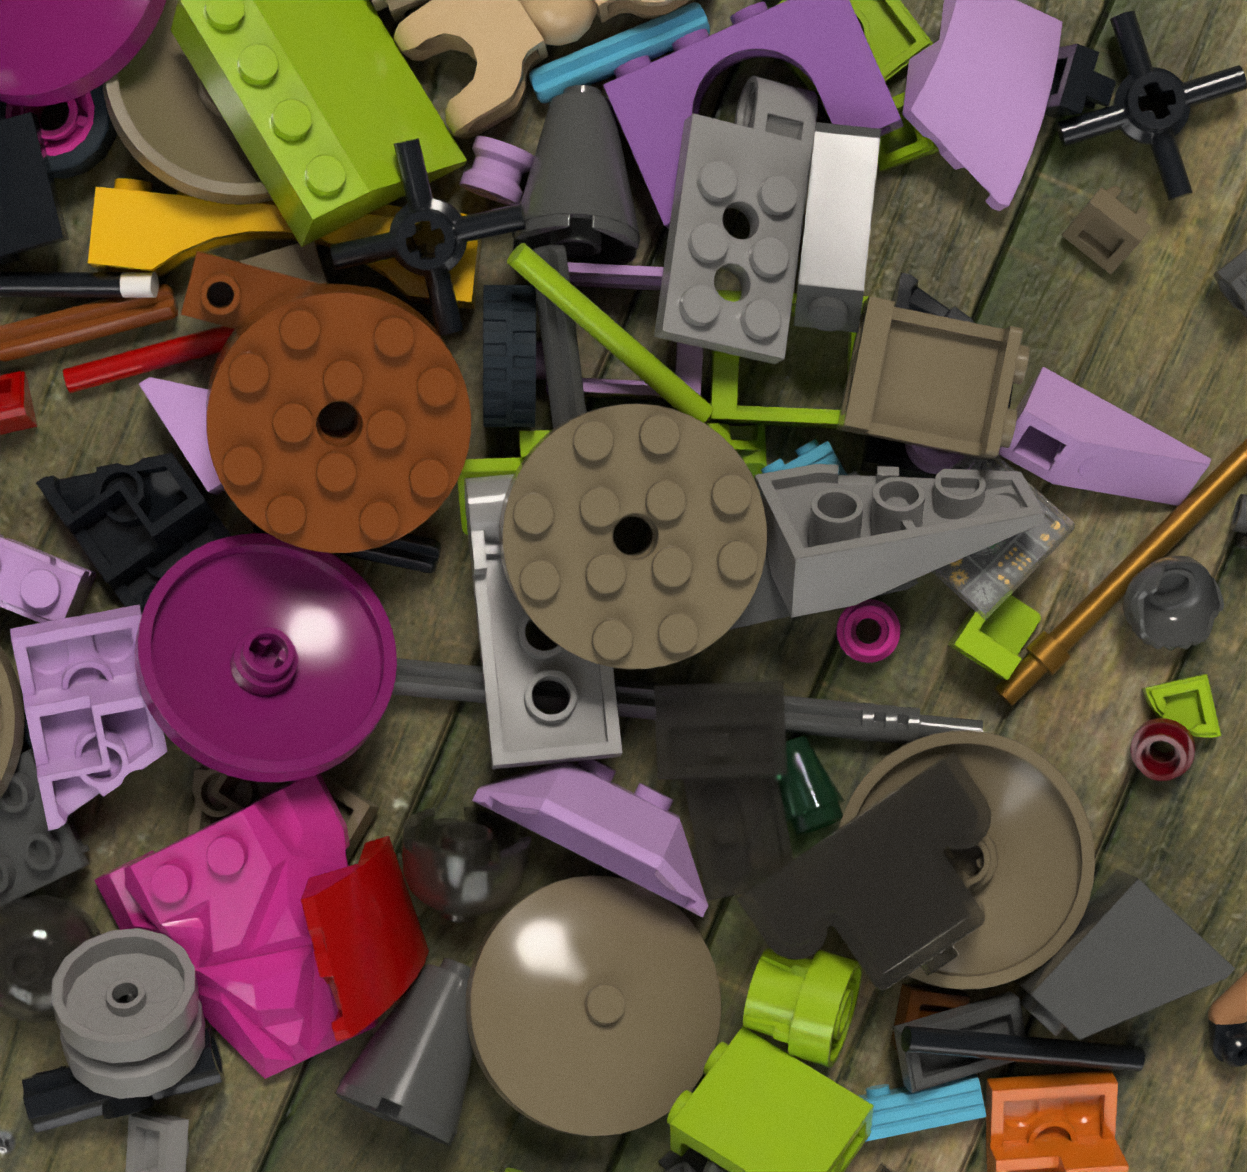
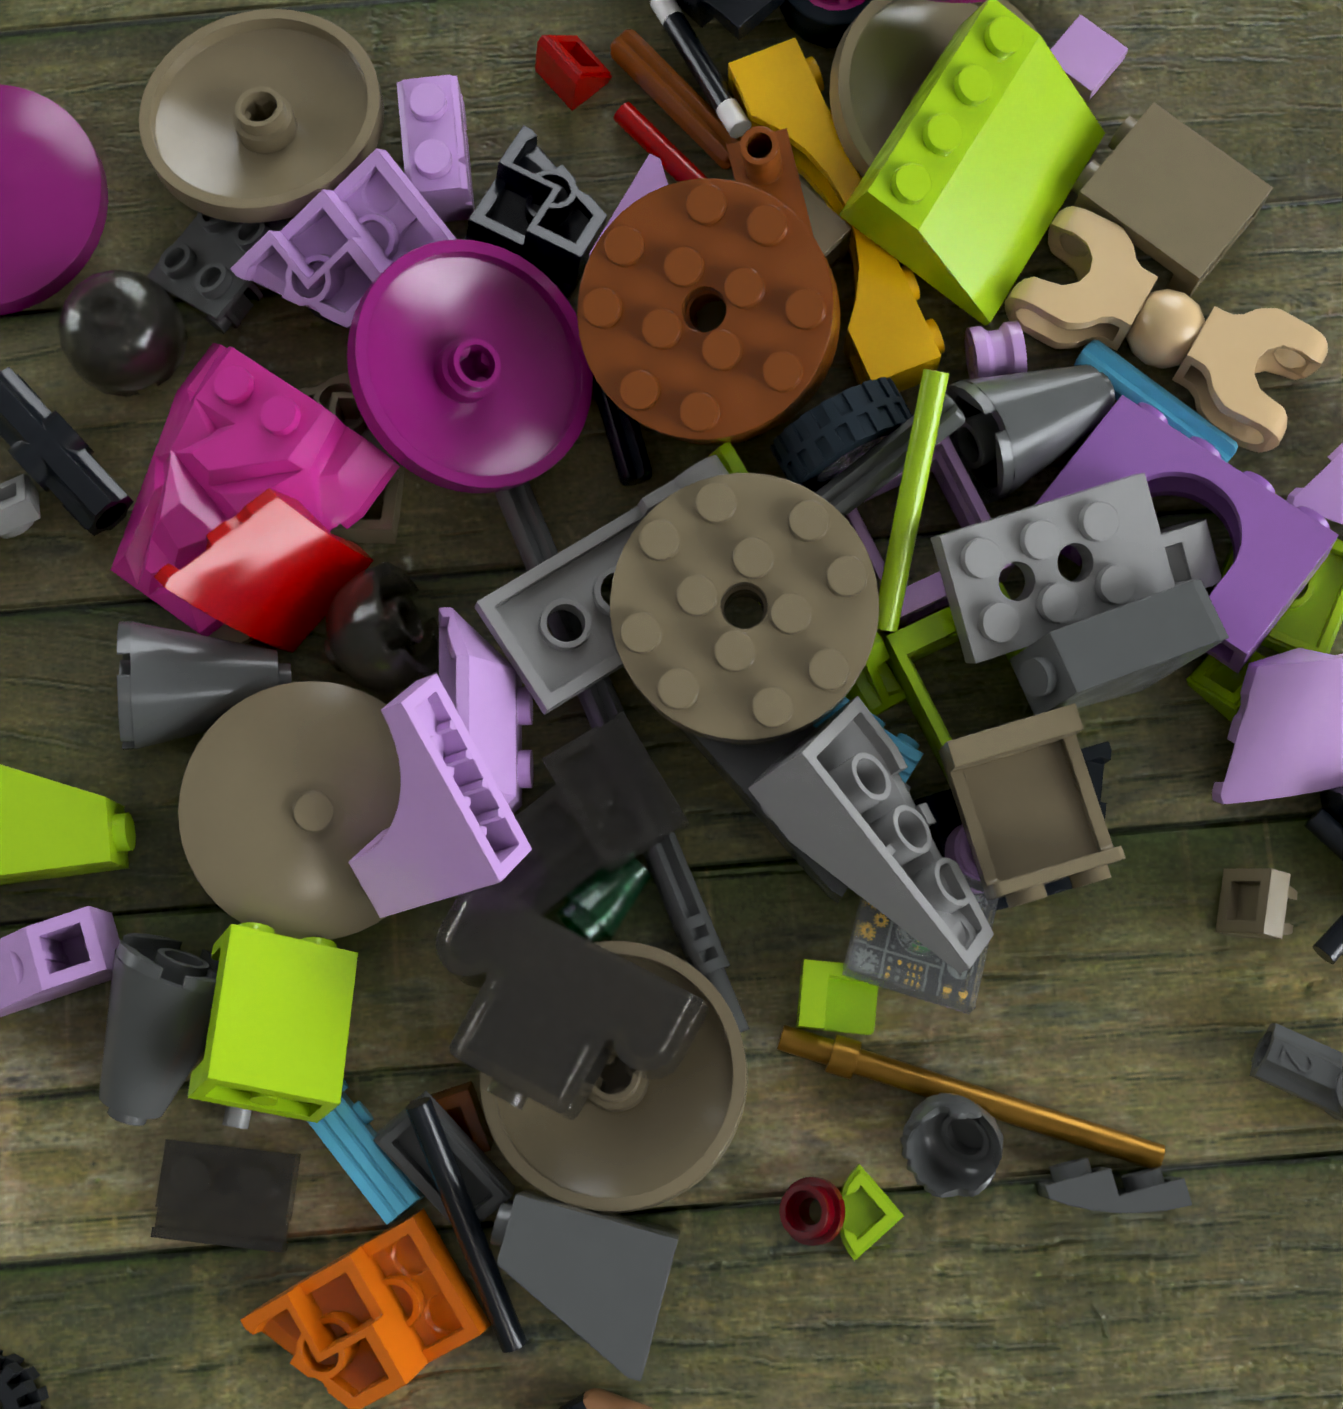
camera: 70 degrees right, 10 degrees down
light grey wheel [51,928,205,1099] -> none
black bar [330,138,527,335] -> none
lime piece [743,948,862,1068] -> none
dark pink plate [836,599,900,663] -> none
lavender slope [999,367,1211,506] -> none
none -> lavender arch [348,673,532,918]

